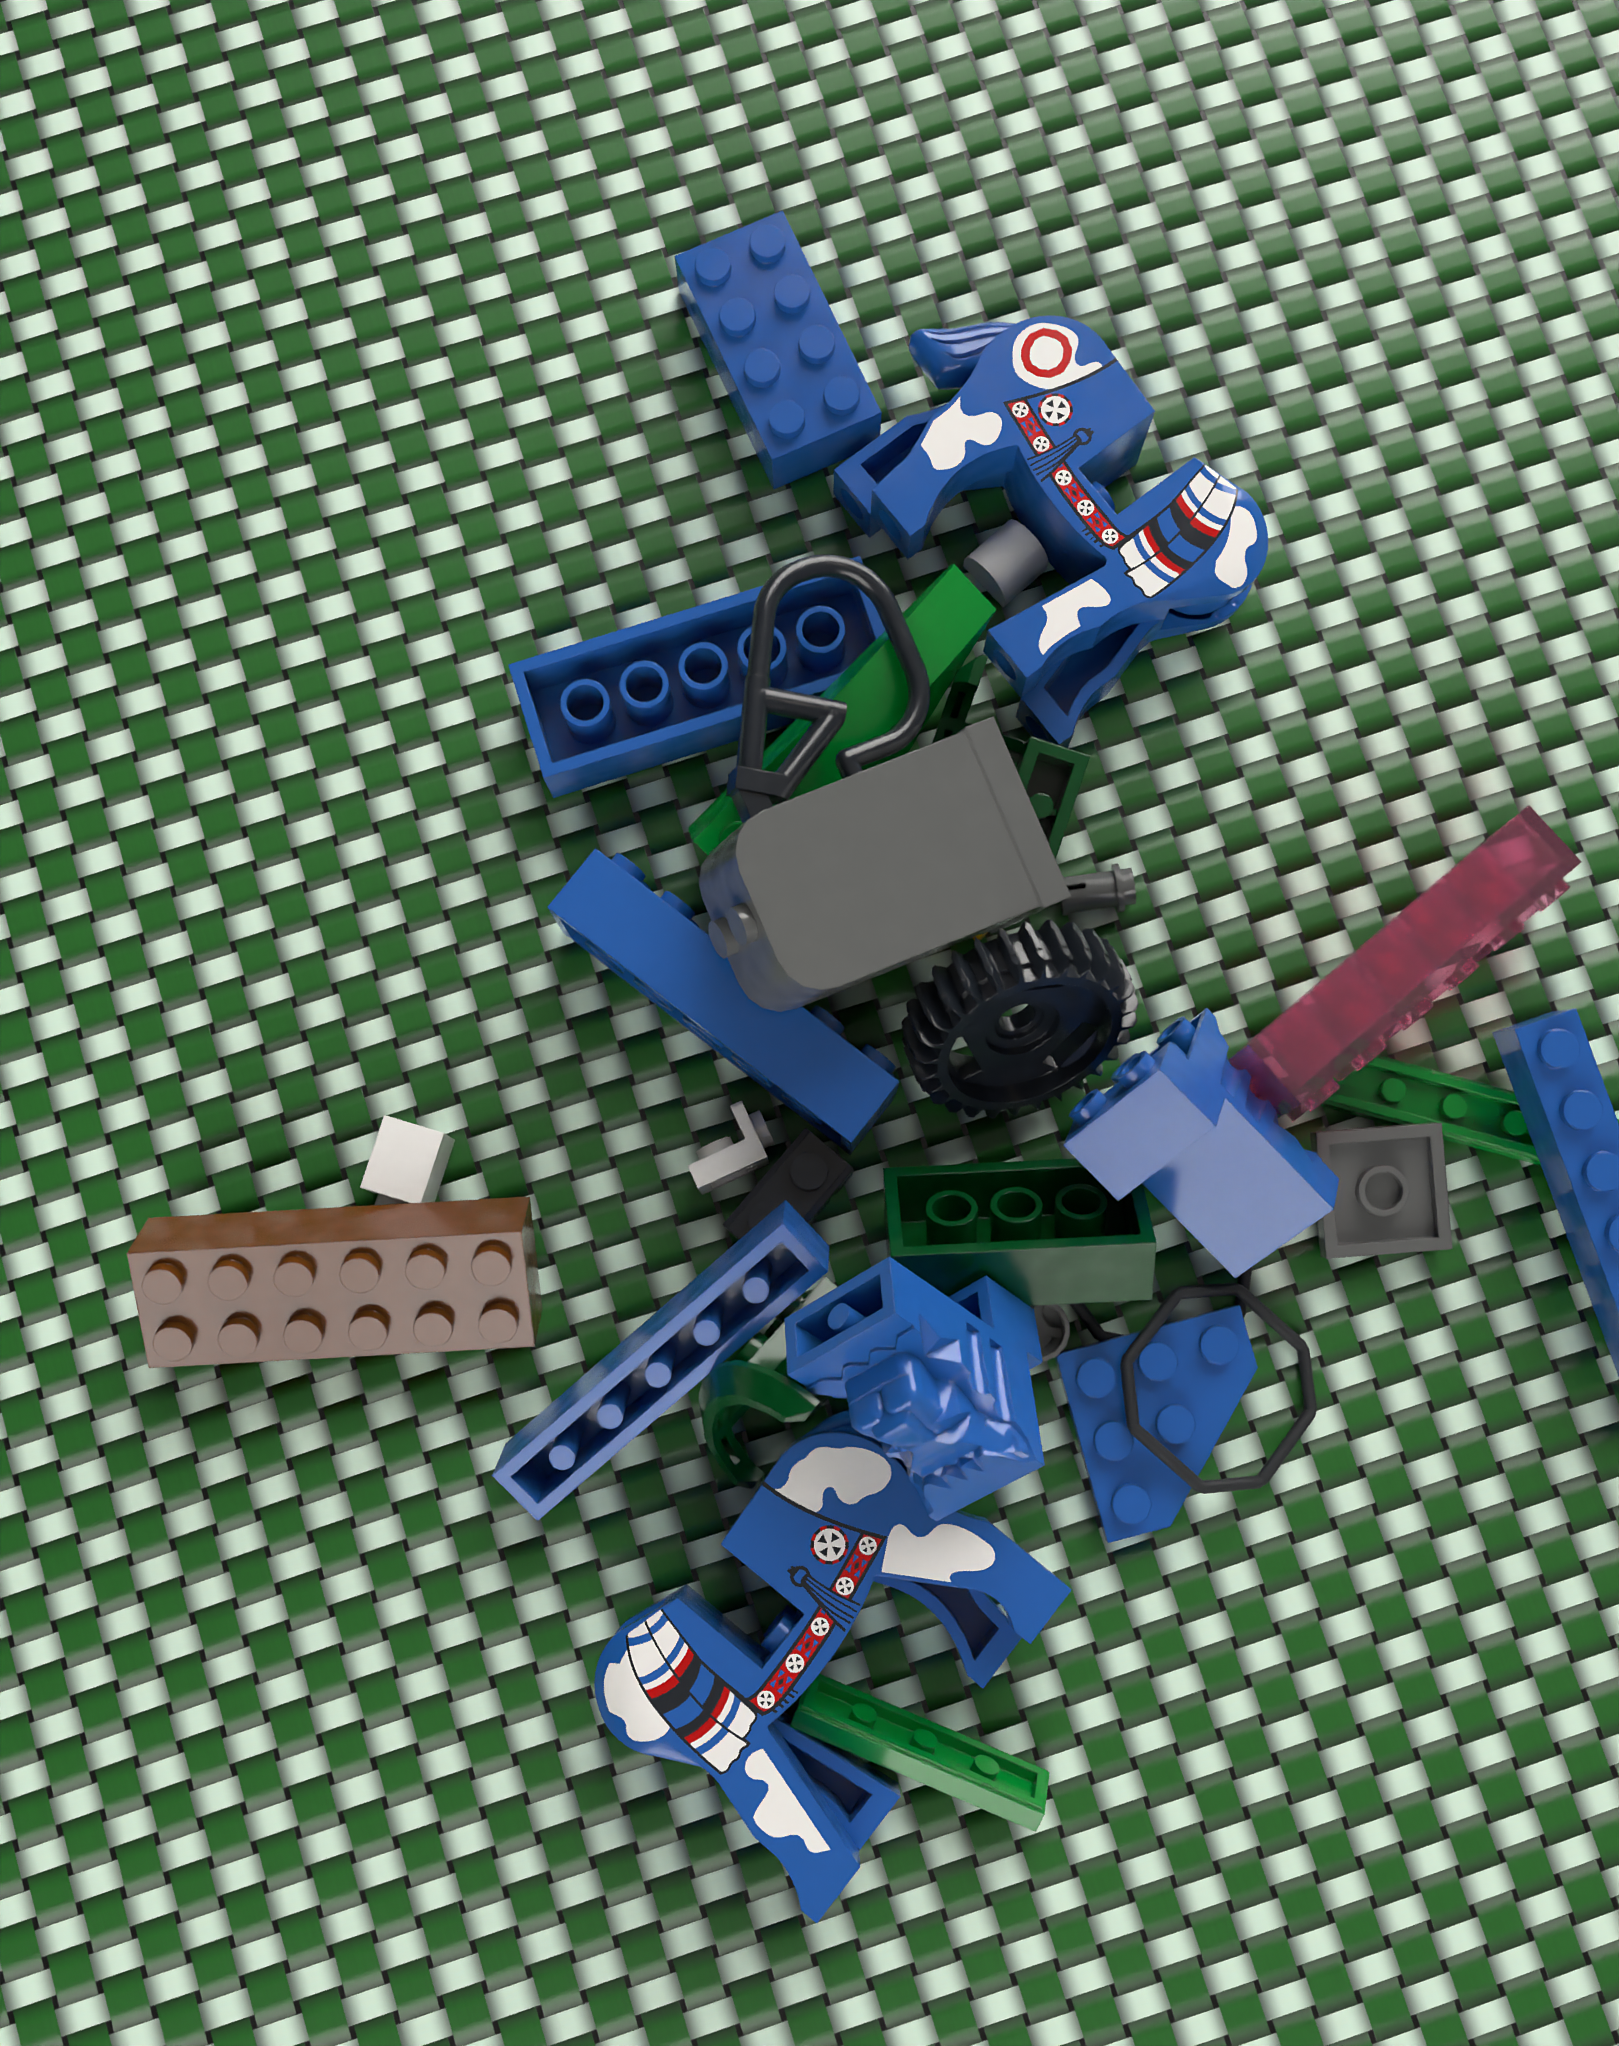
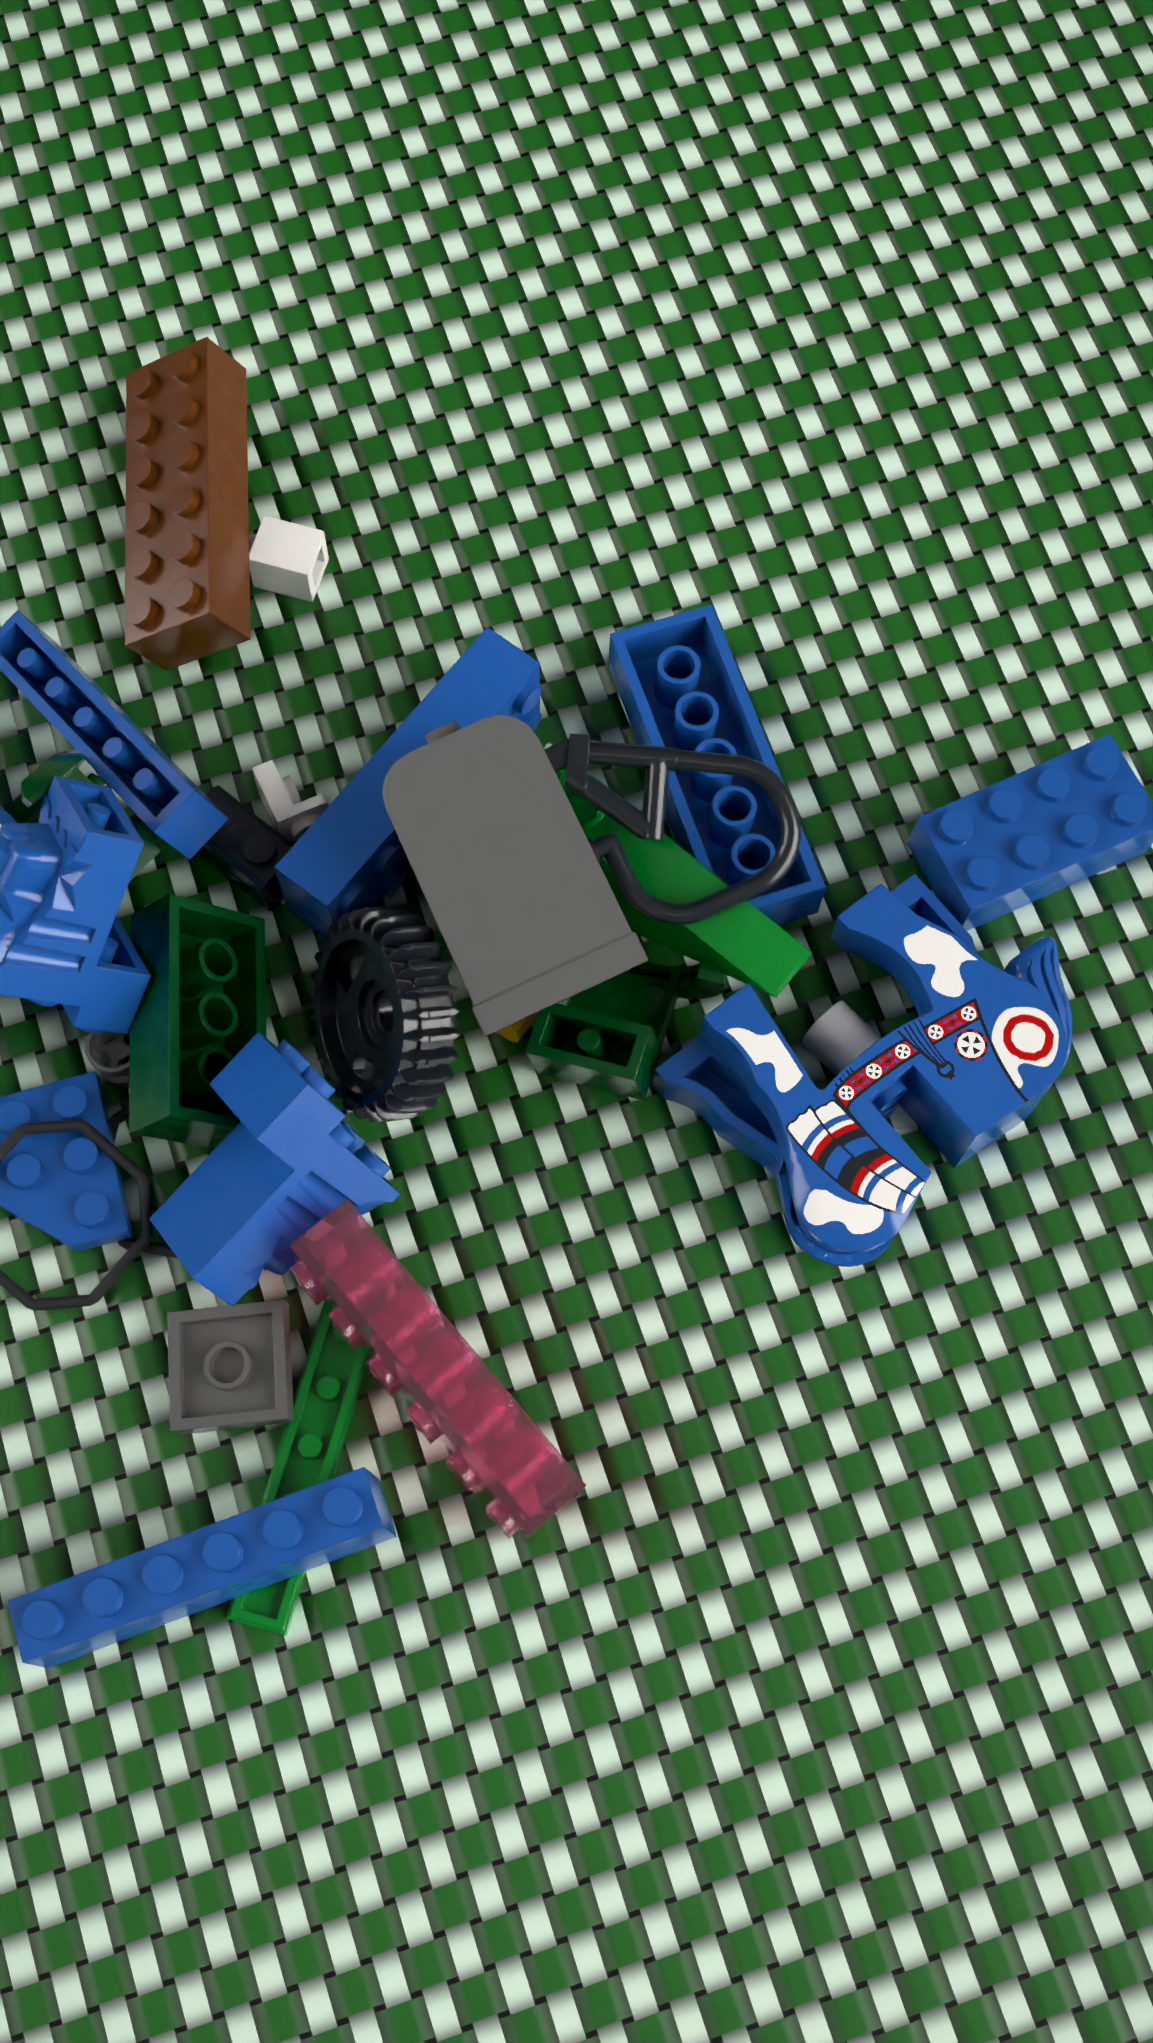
camera: 85 degrees right, 10 degrees down
dark grey pin [1061,863,1136,916] -> none

